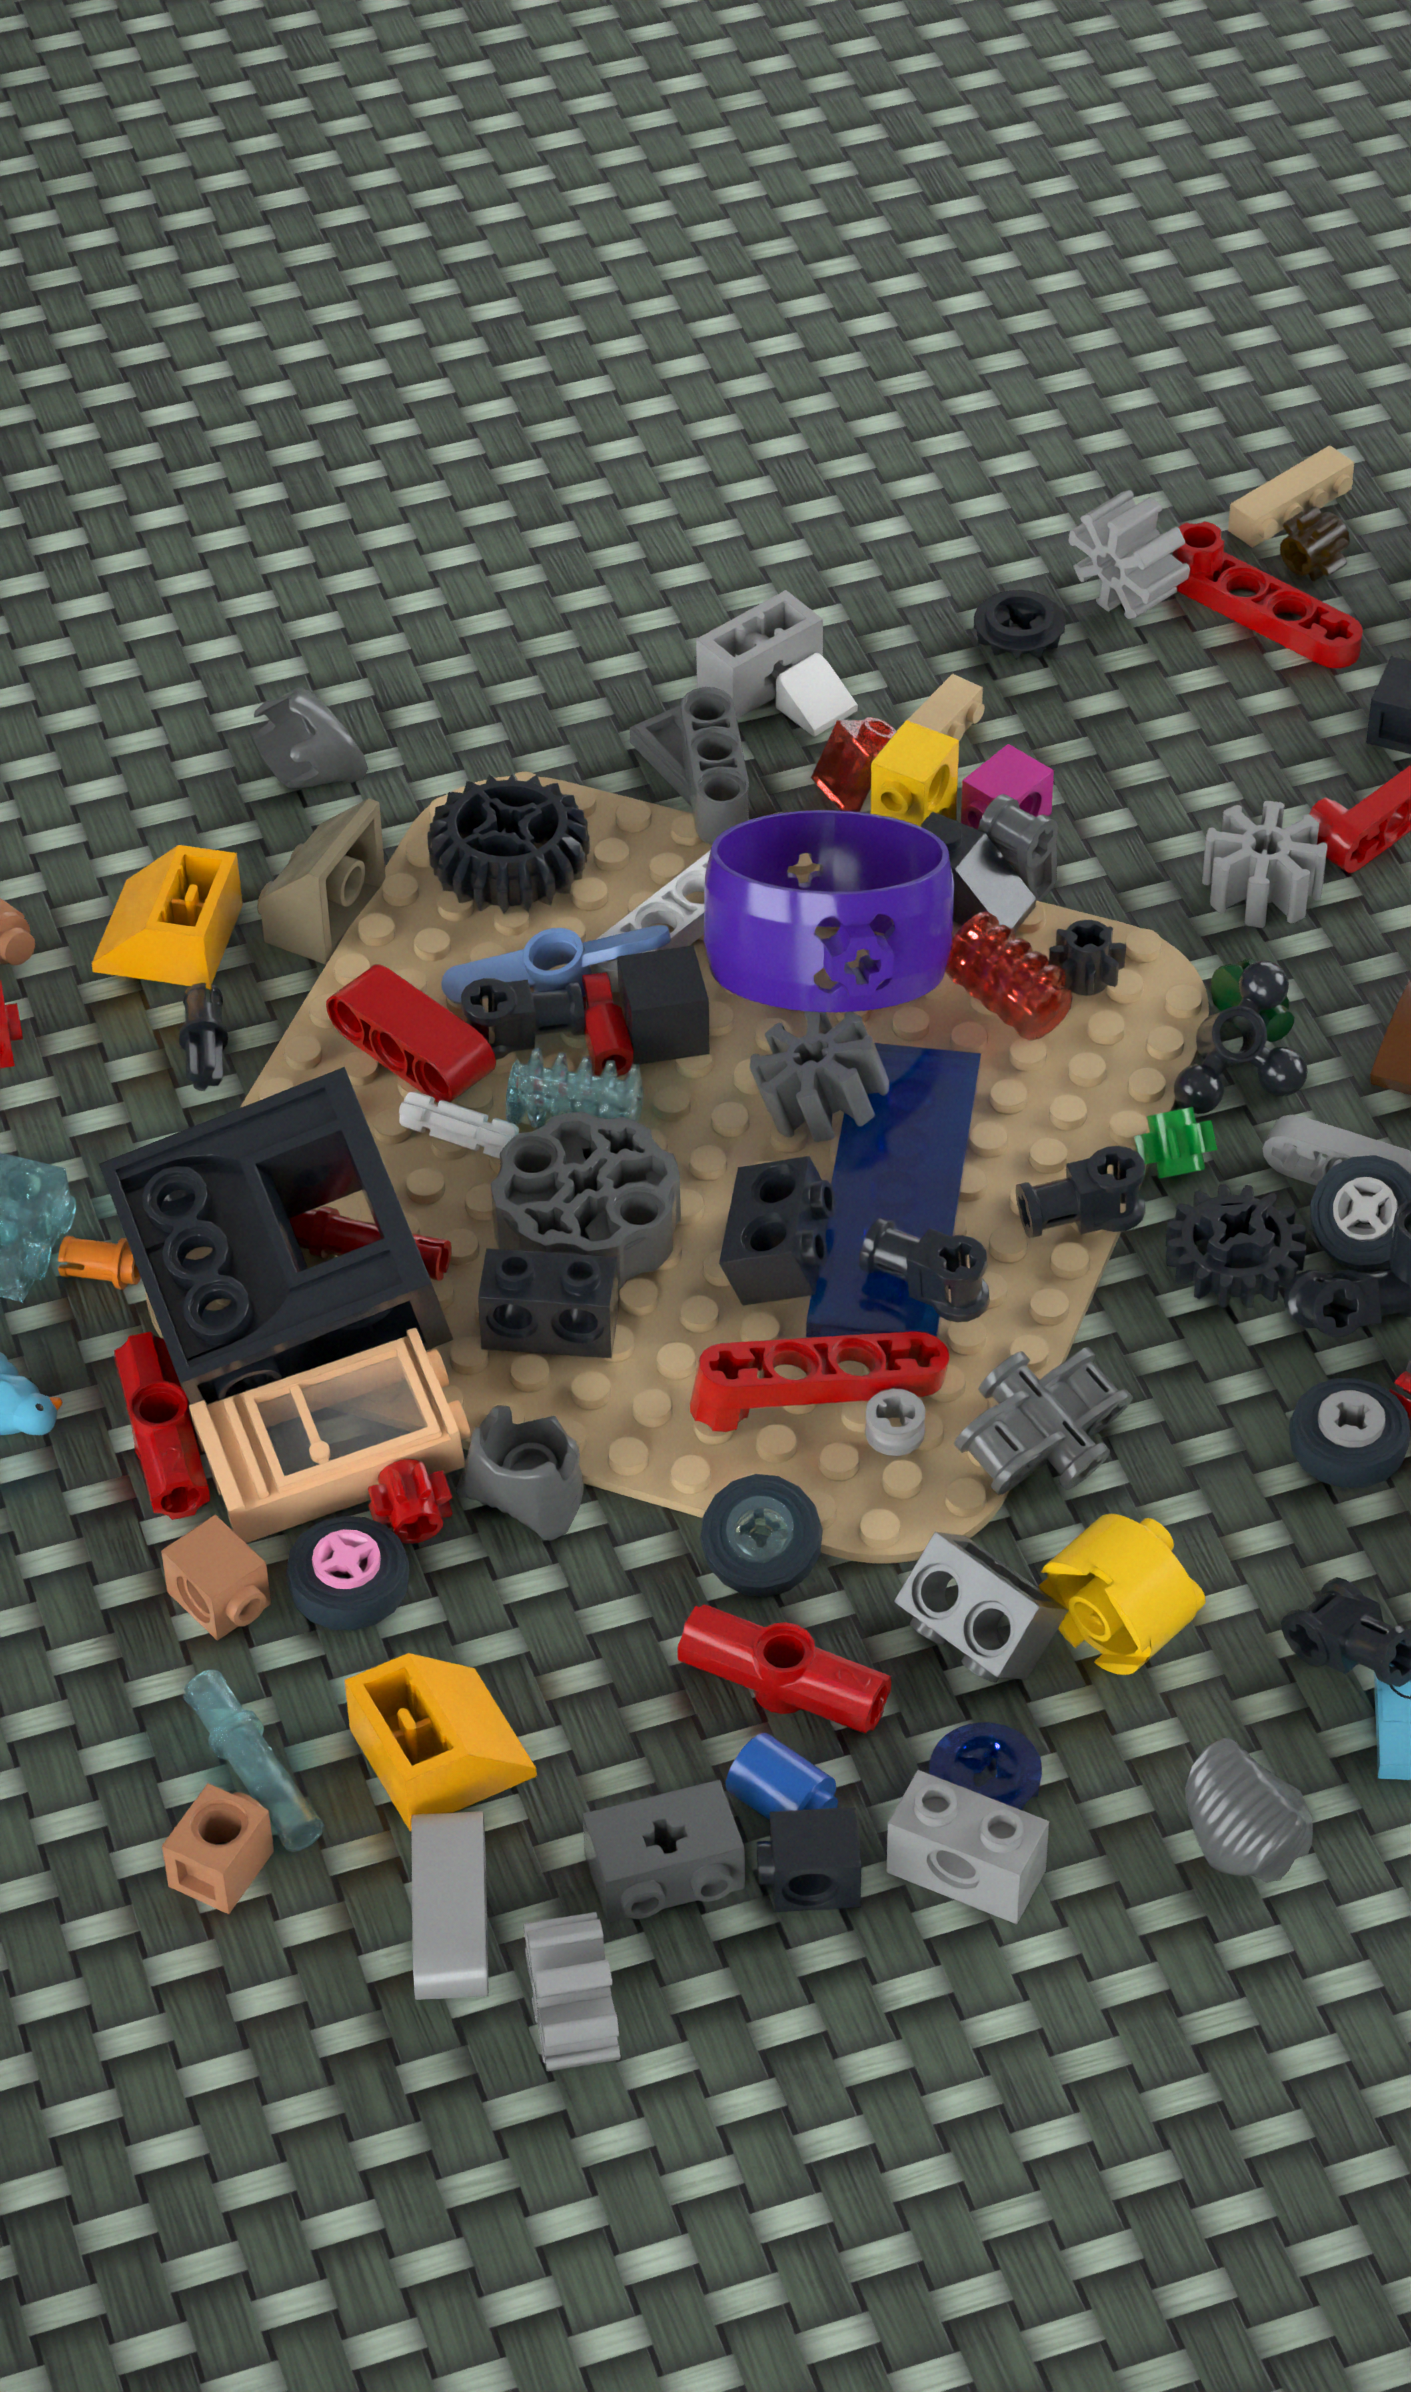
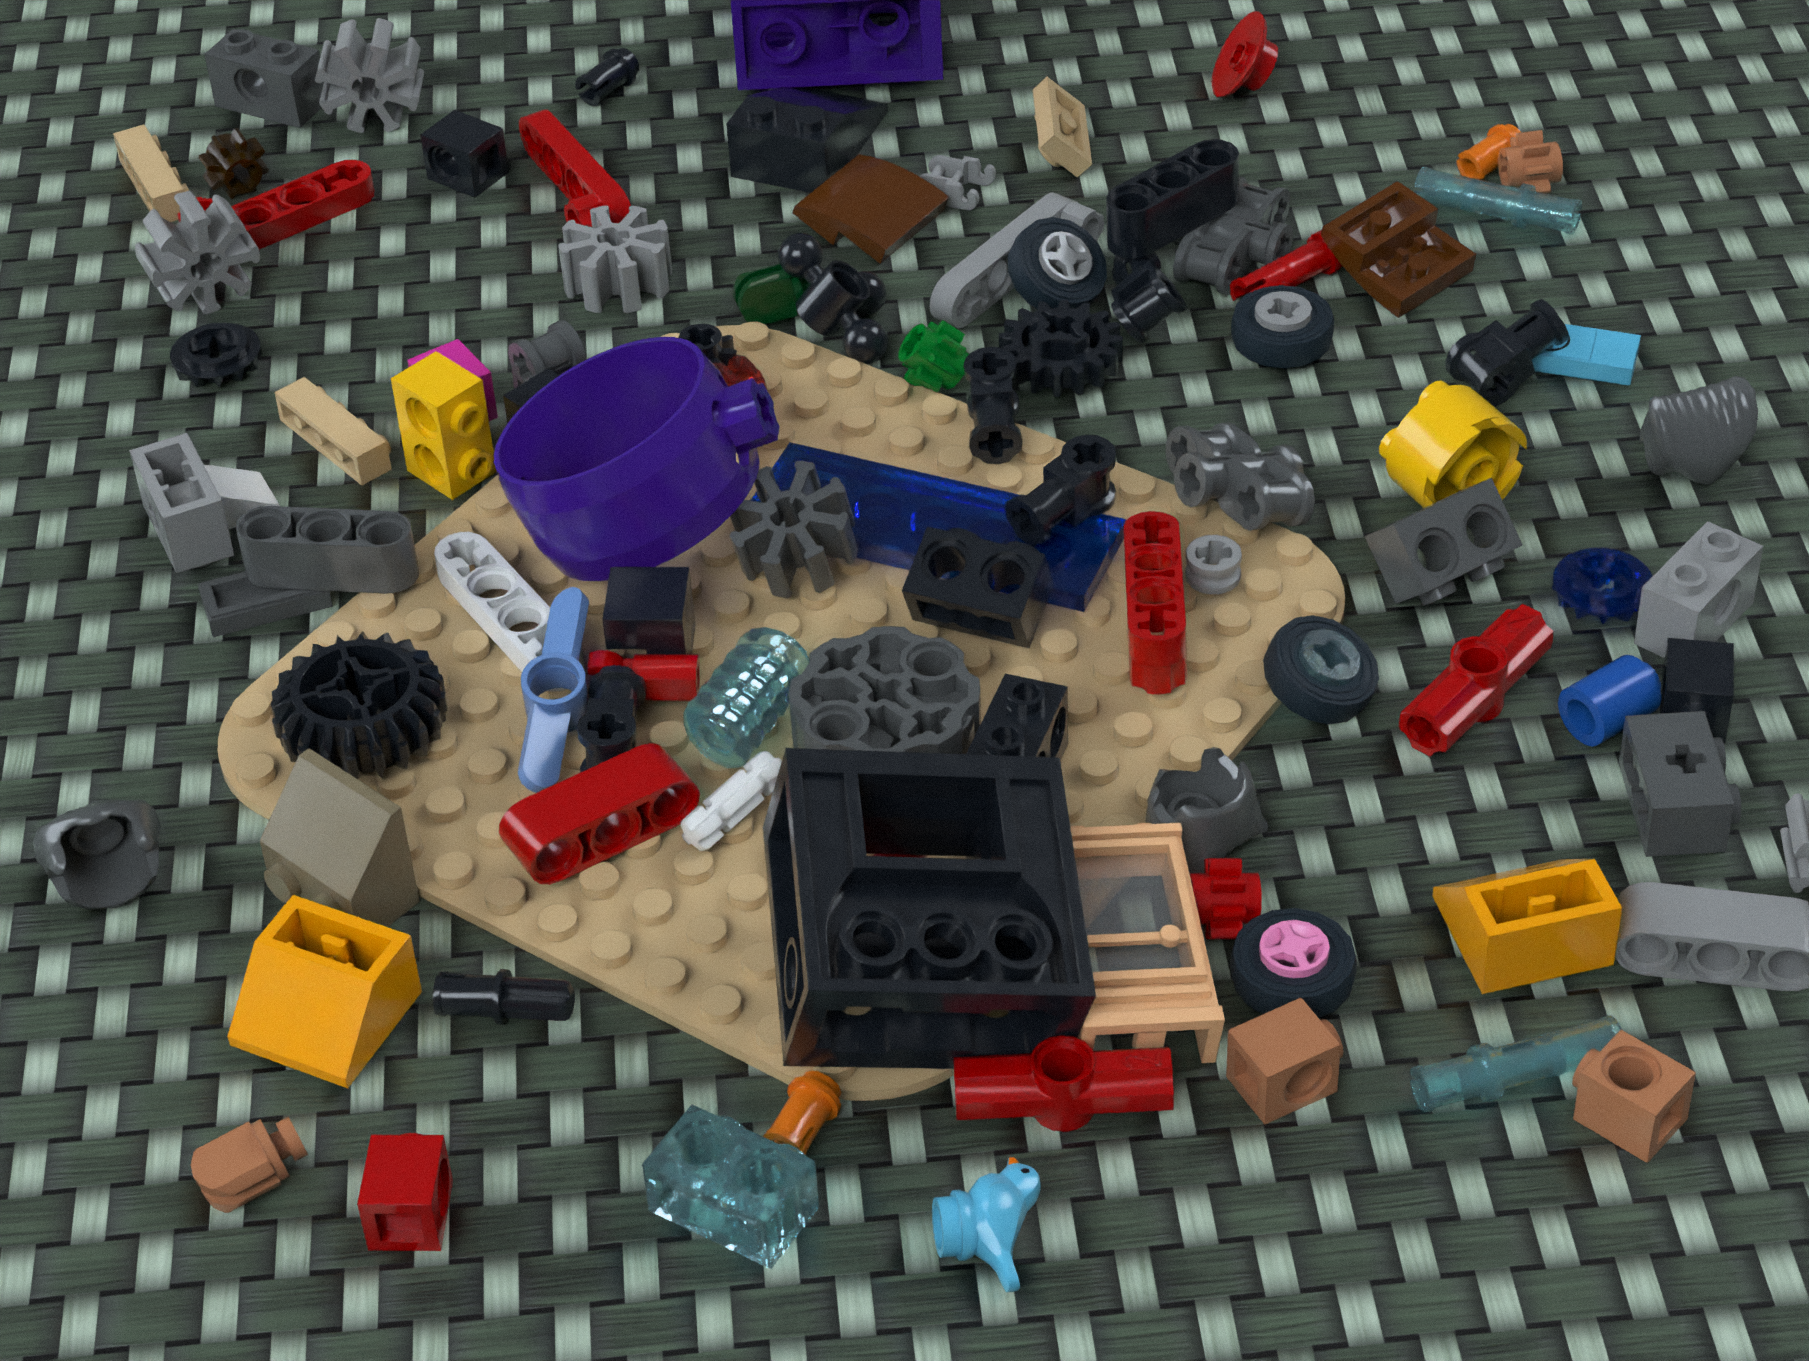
camera: 75 degrees left, 5 degrees down
clear red bracket [811,717,896,812] -> none

